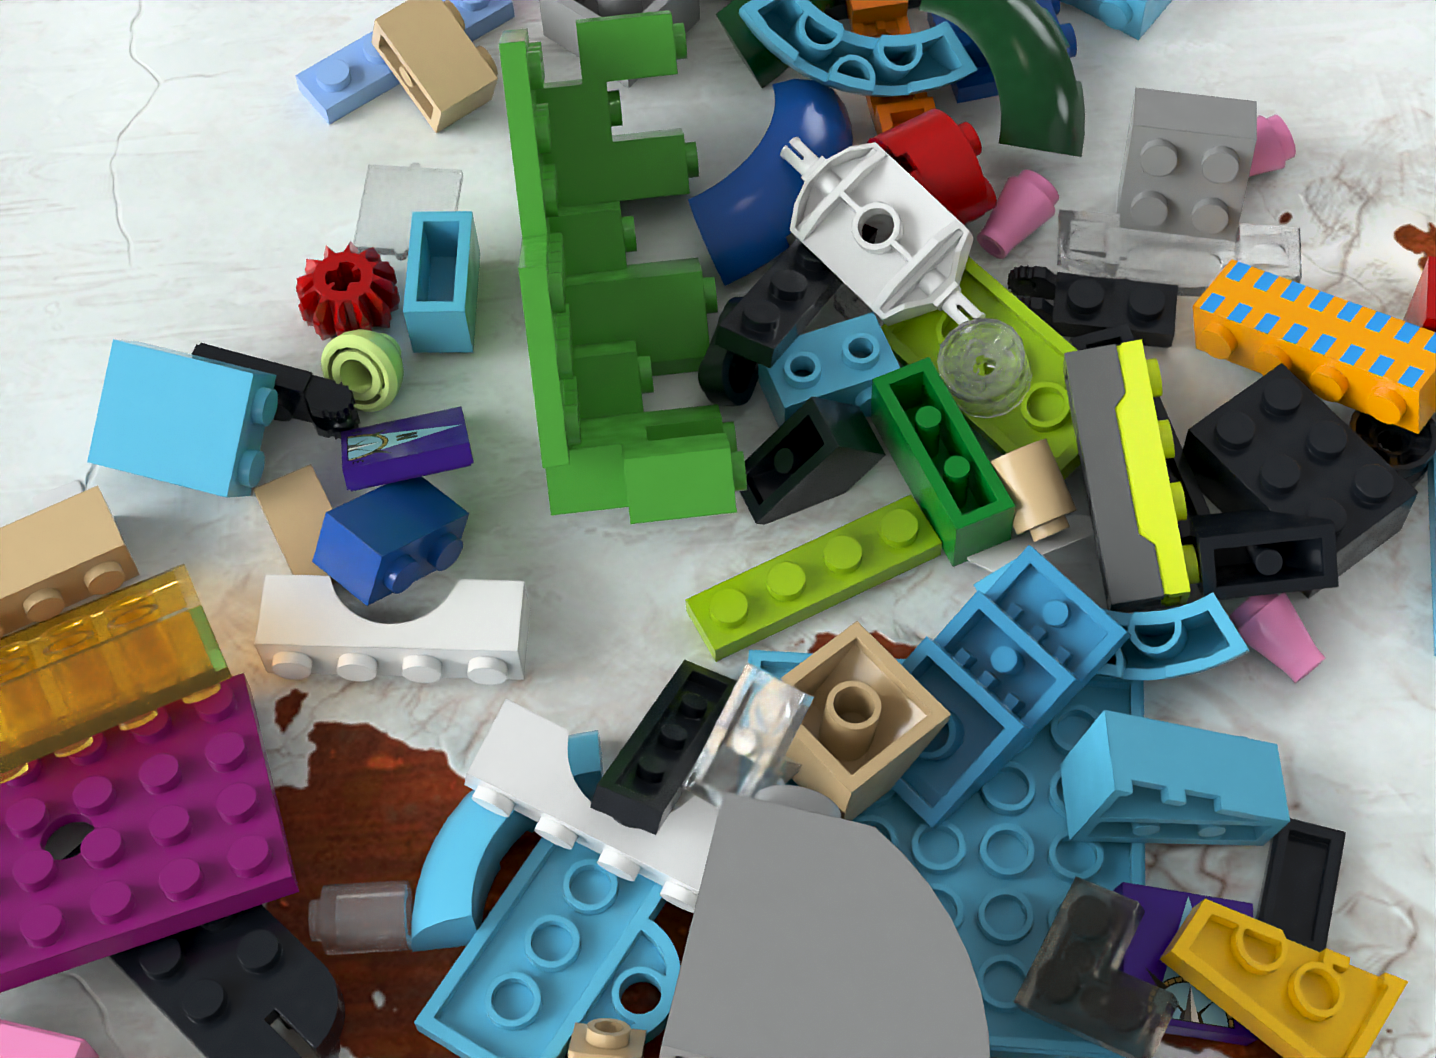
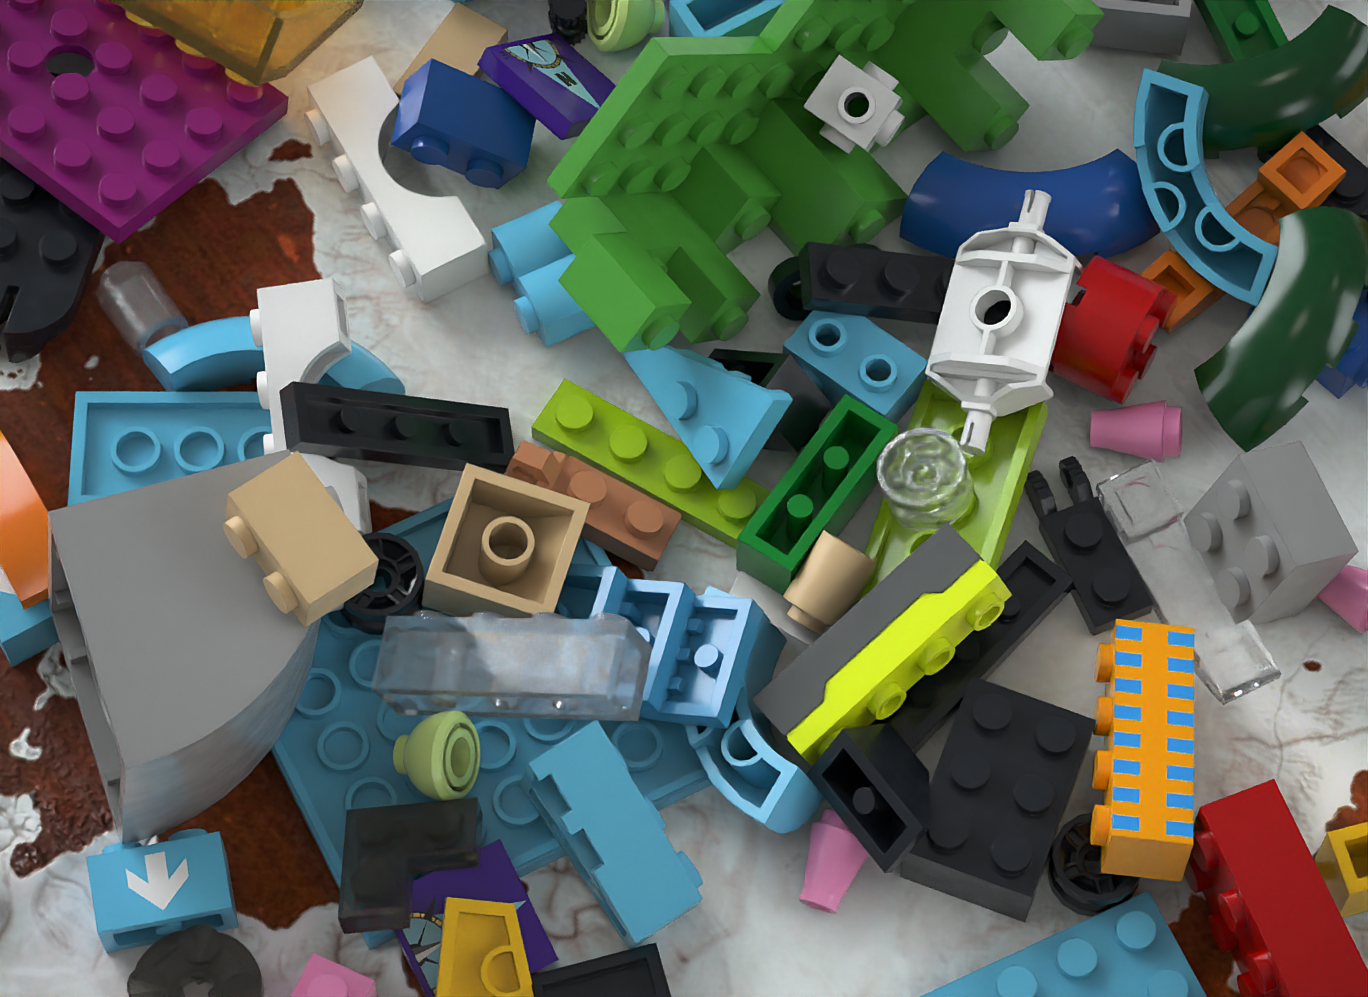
camera: 55 degrees right, 5 degrees up
clear slope [684,663,814,808] -> none
none -> tan brick [223,450,379,627]
none -> clear brick [371,610,652,721]
none -> yellowish green brick [393,711,480,804]
none -> medium azure brick [488,201,596,348]
none -> nougat hinge [505,440,683,572]
none -> medium azure wing [622,344,793,490]
none -> white brick [803,55,905,154]

